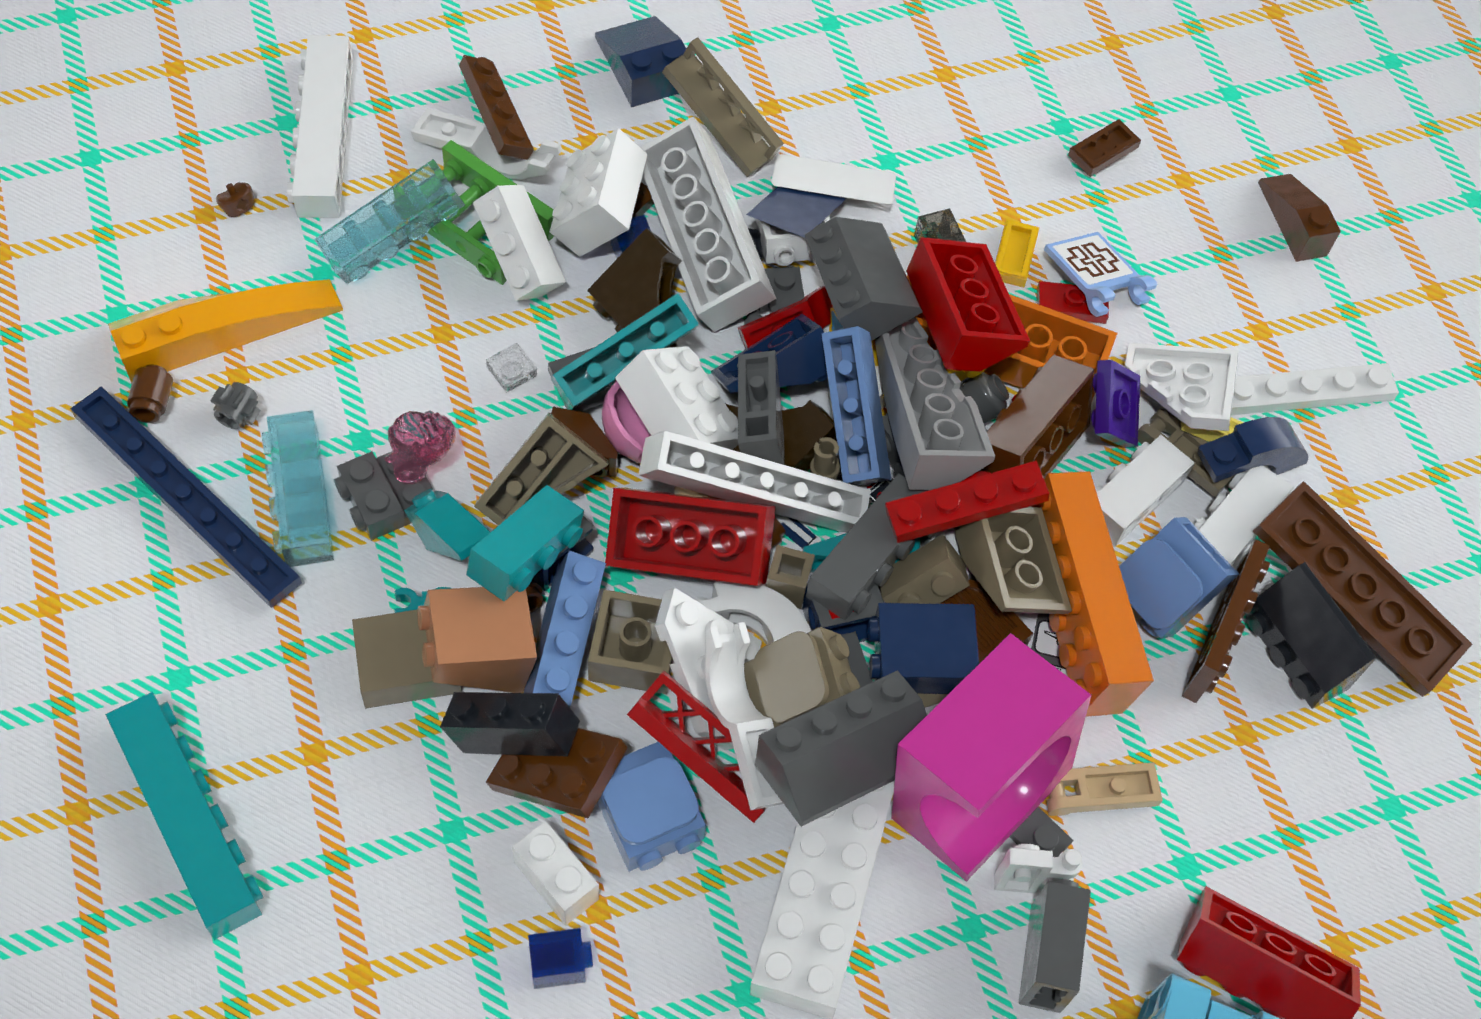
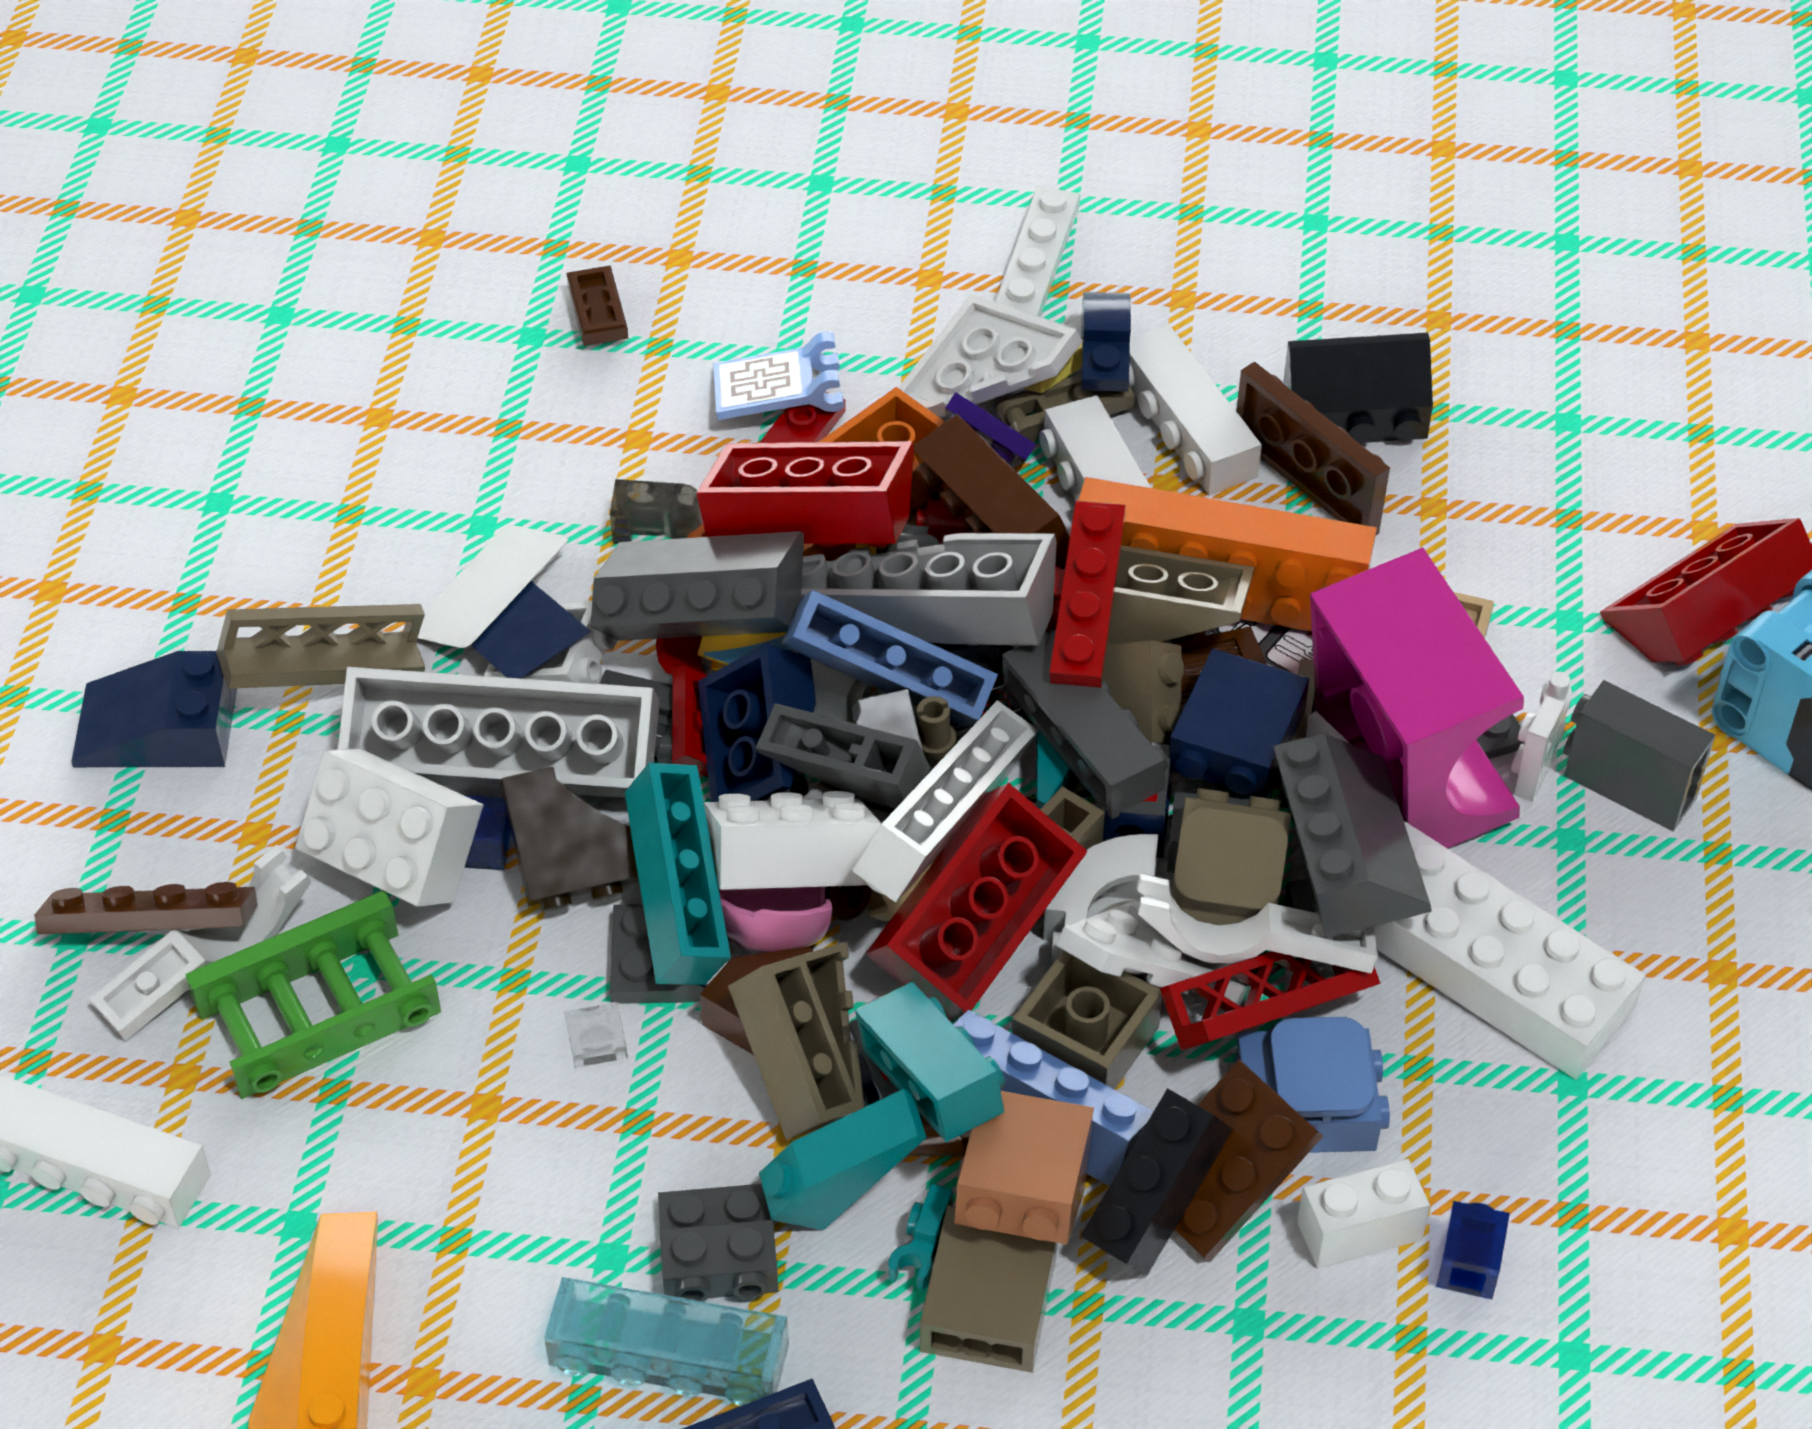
camera: 60 degrees left, 10 degrees down
dark grey gear [210,382,261,429] -> none
reddish brown piece [216,182,255,217] -> none
clear light blue brick [314,159,465,285] -> none
clear pink hair [384,410,456,484] -> none
white brick [473,185,566,301] -> none
yellow tile [995,219,1040,288] -> none
medium blue brick [1119,517,1239,639] -> none
reddish brown plate [1253,481,1473,697] -> none
reddish brown slope [1258,174,1341,262] -> none

